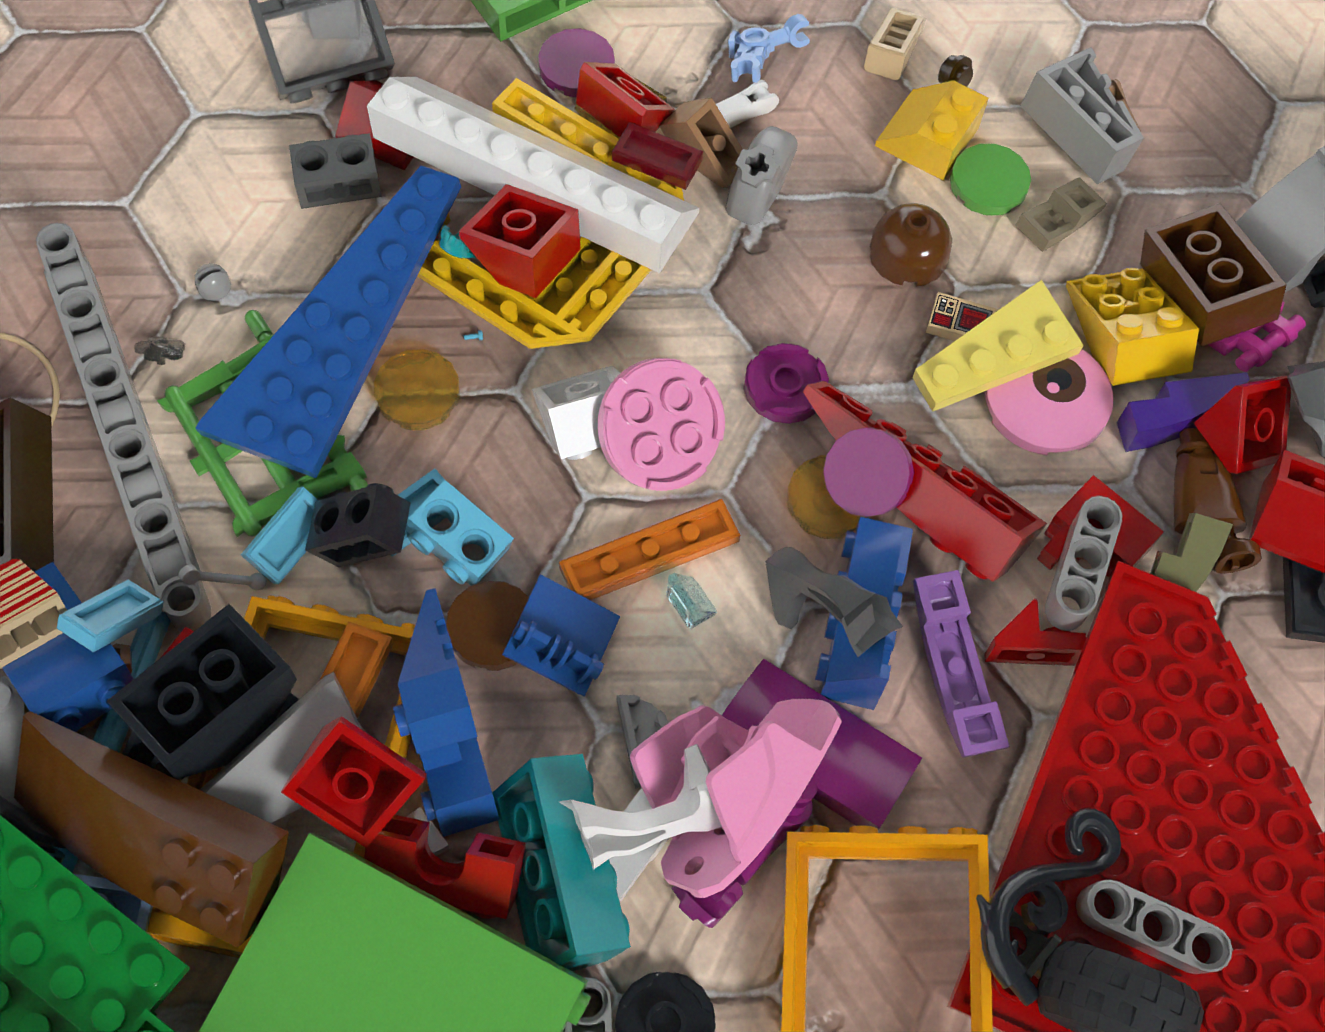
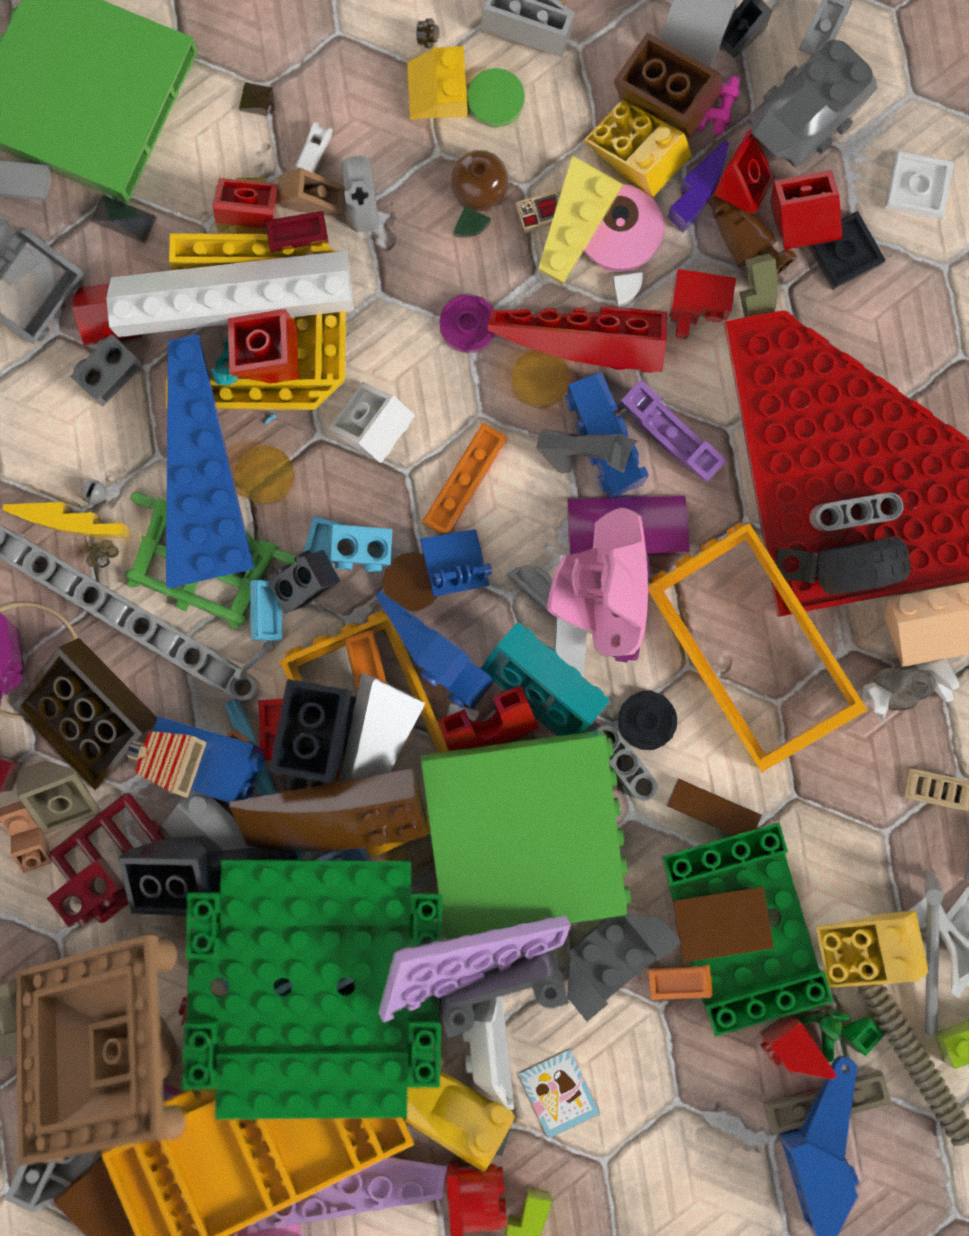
camera: 30 degrees left, 20 degrees up
medium azure tile [56,579,164,652] -> none
red slope [281,716,427,848] -> none
magenta tile [538,28,615,97] -> none
white animal [559,744,722,871] -> none
bright pink tile [598,358,725,491] -> none
clear light blue slope [666,573,717,629] -> none
light blue piece [728,14,810,83] -> none
magenta tile [823,427,914,517] -> none
tan slope [864,7,926,80] -> none
black plant [976,808,1121,1006] -> none
red slope [984,598,1086,666] -> none
dark tan slope [1015,177,1107,252] -> none
light grey beam [1045,496,1122,631] -> none
none -> yellow slope [3,502,130,539]
none -> black slope [91,194,157,243]
none -> dark brown slope [239,82,273,116]
none -> clear green tile [453,206,491,238]
none -> white tile [613,272,643,307]

